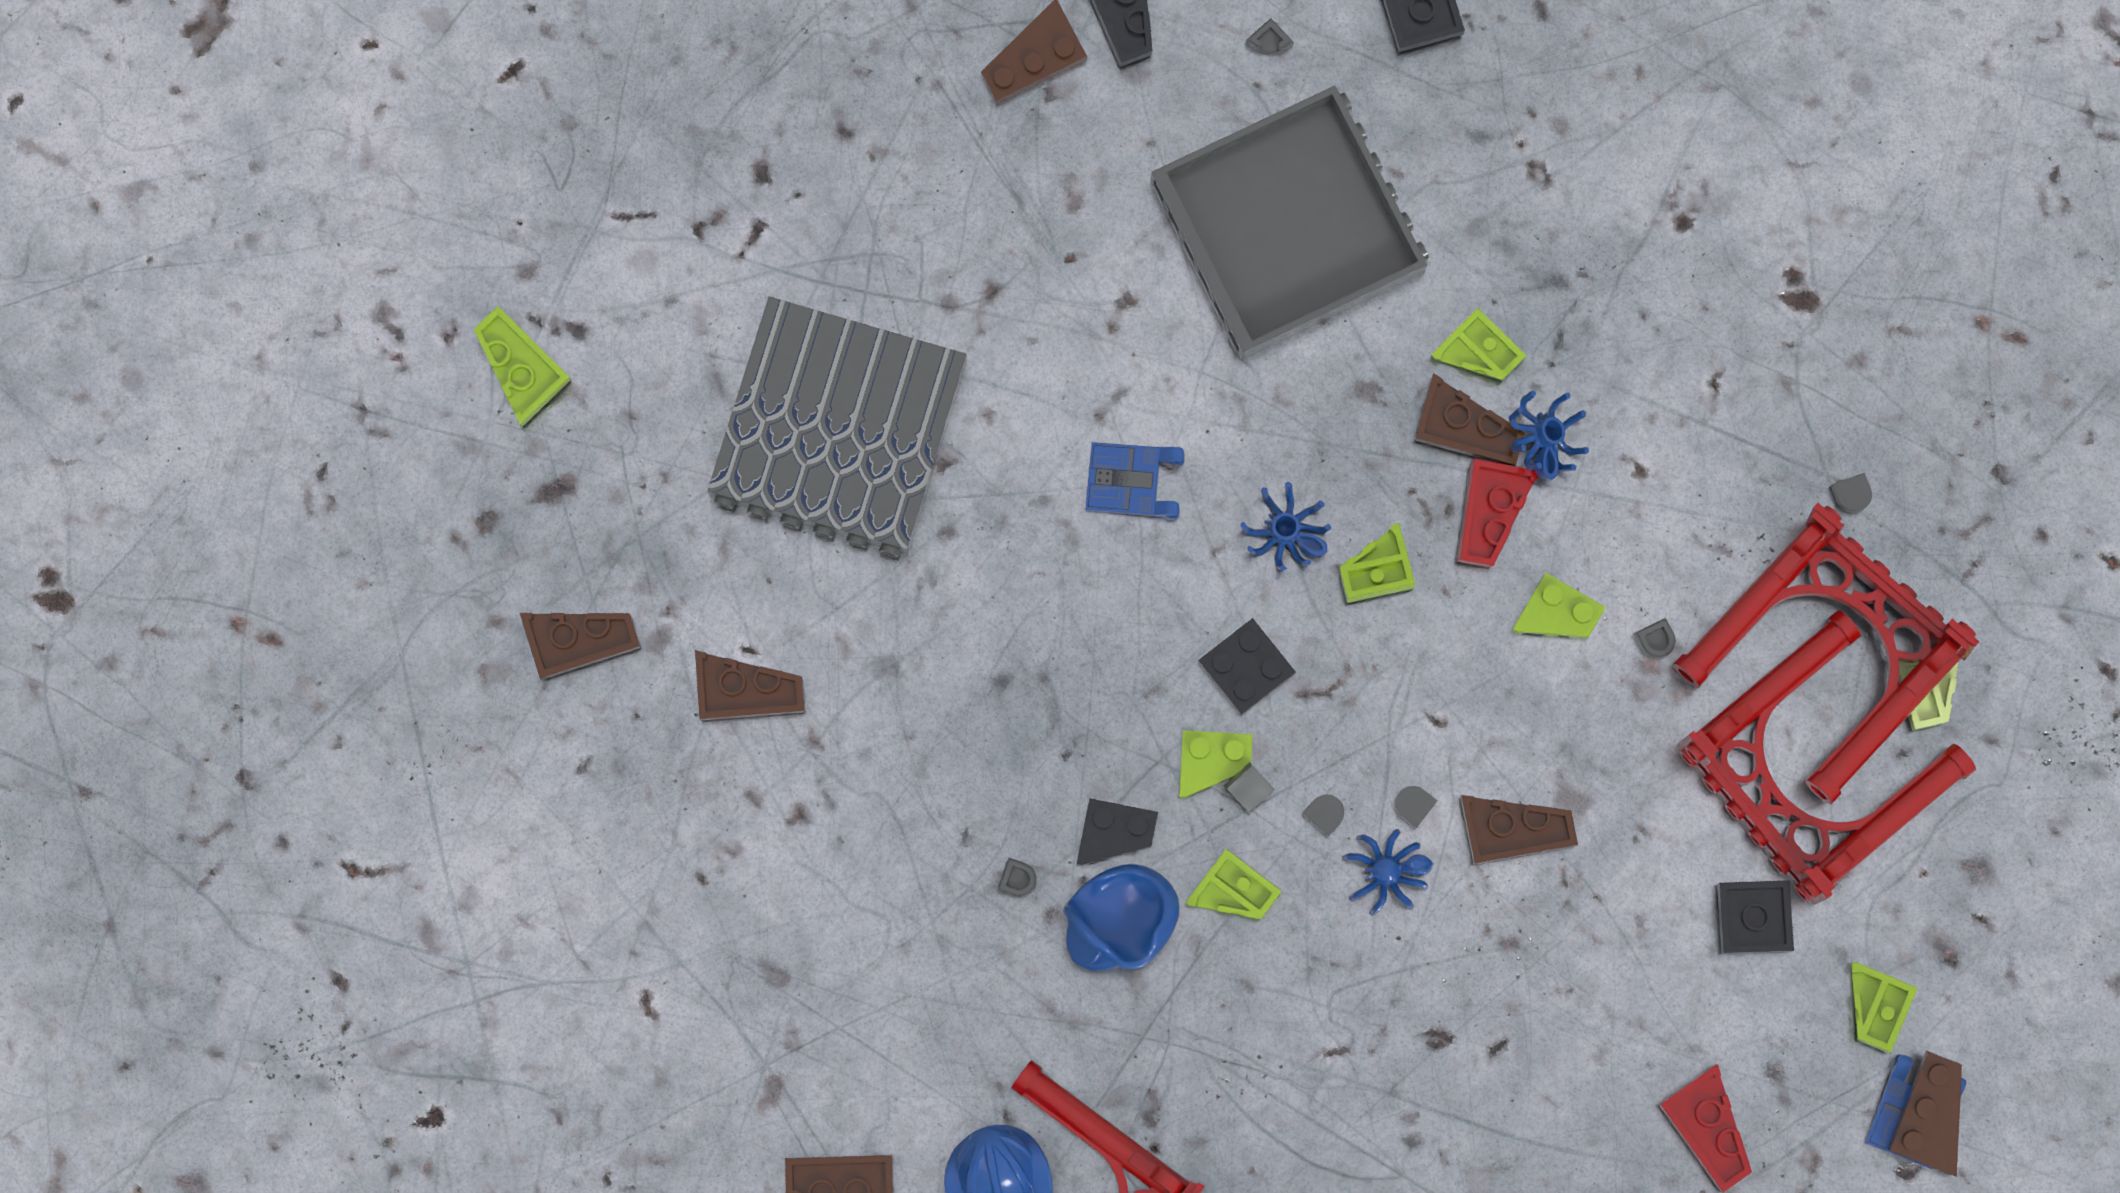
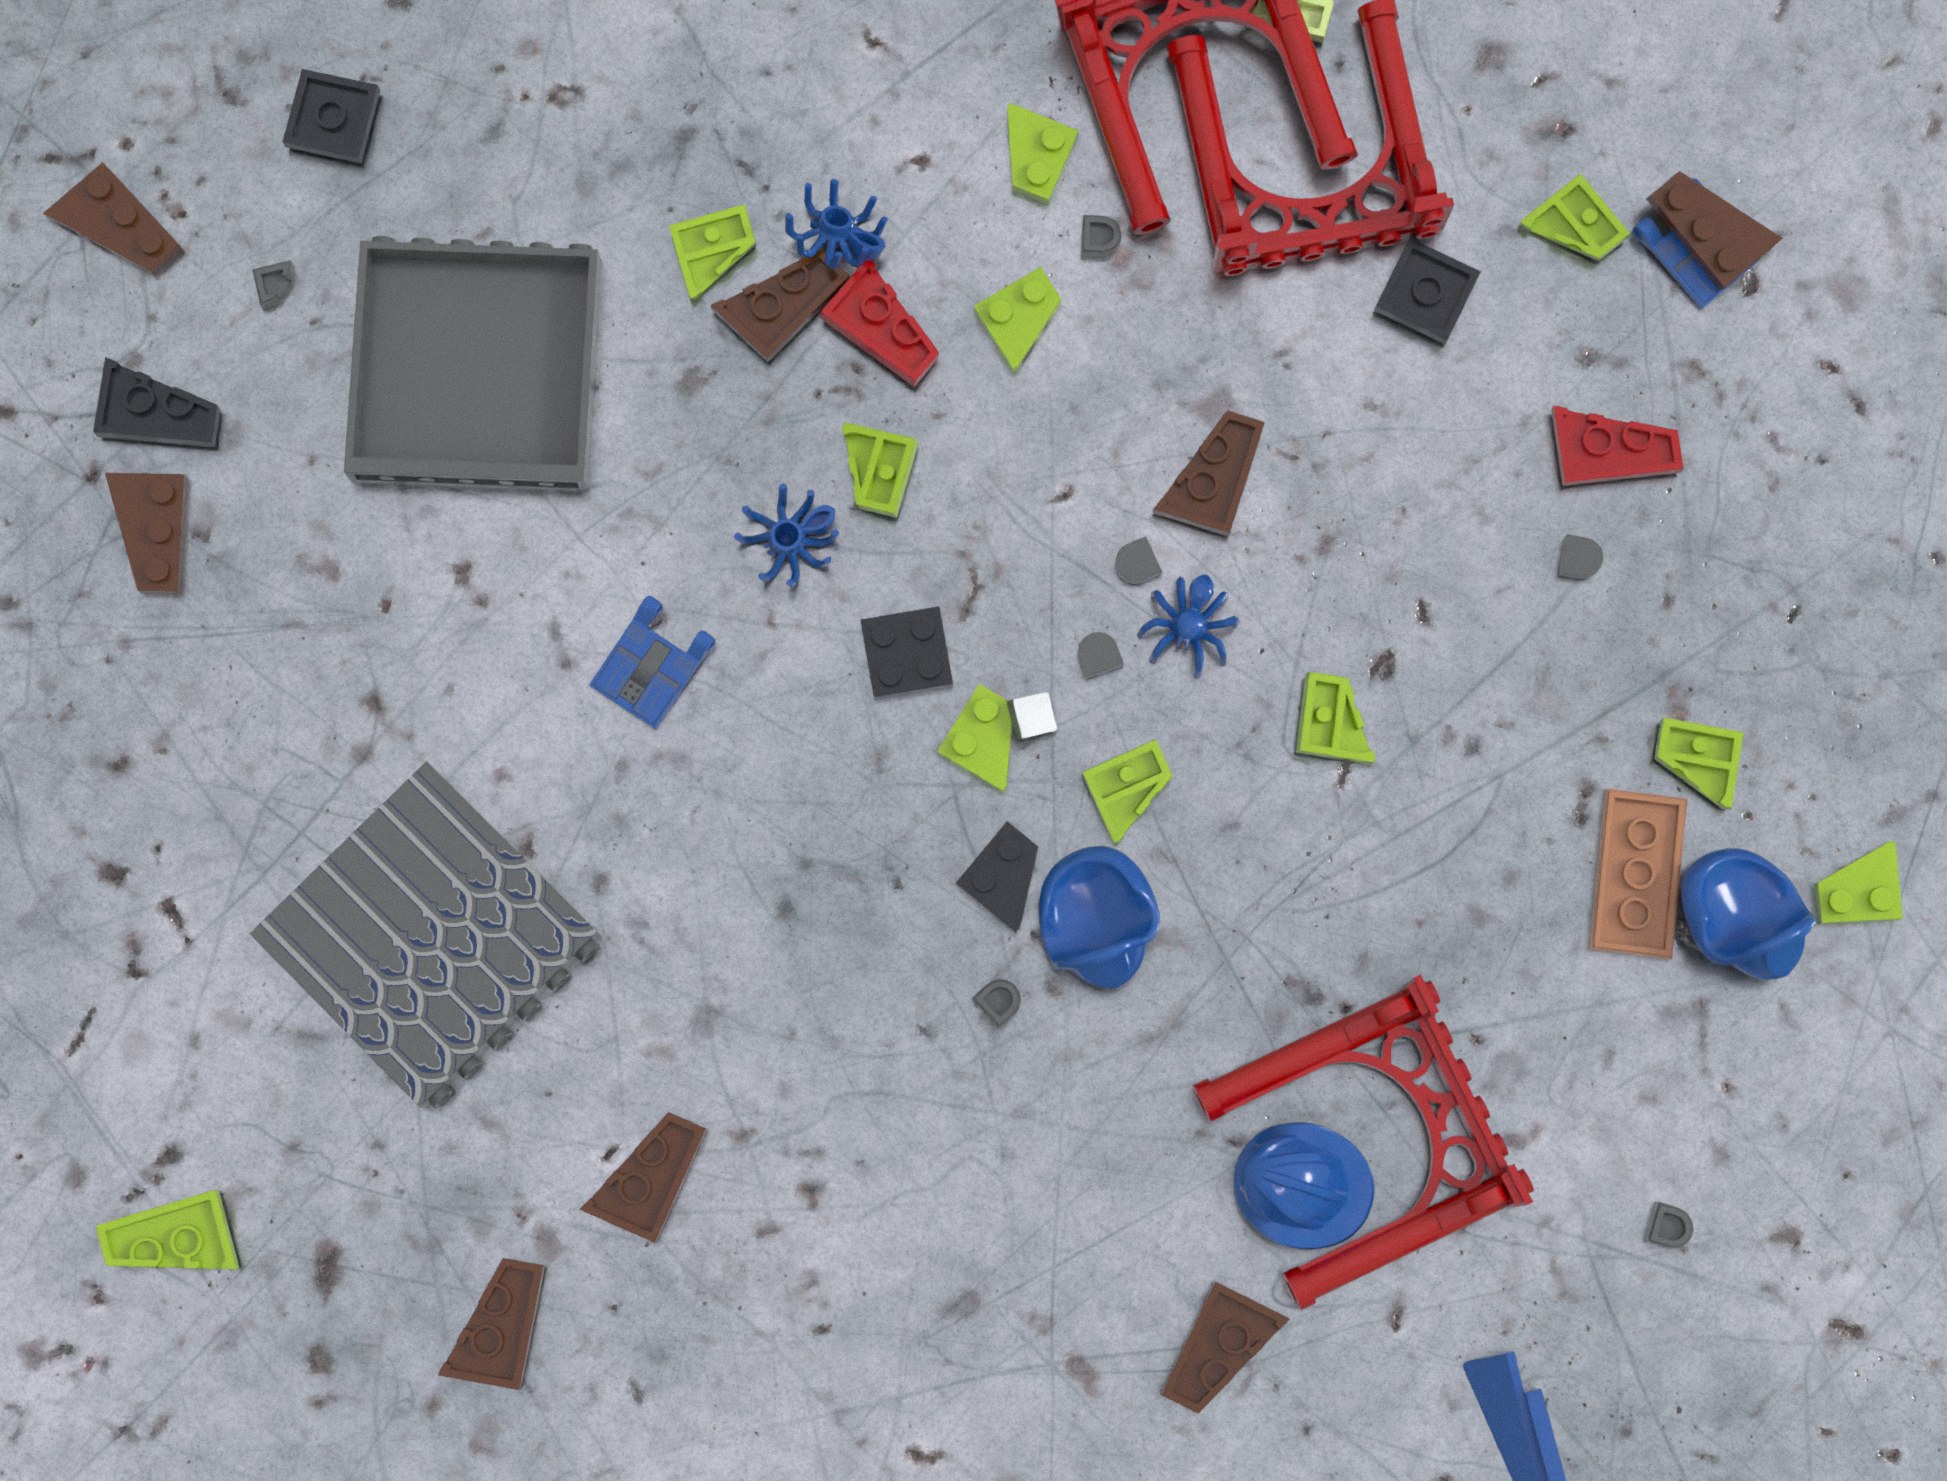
camera: 60 degrees left, 0 degrees up
none -> lime wing [1007,103,1079,205]
none -> lime wing [1296,671,1375,765]
none -> dark grey tile [1558,534,1603,579]

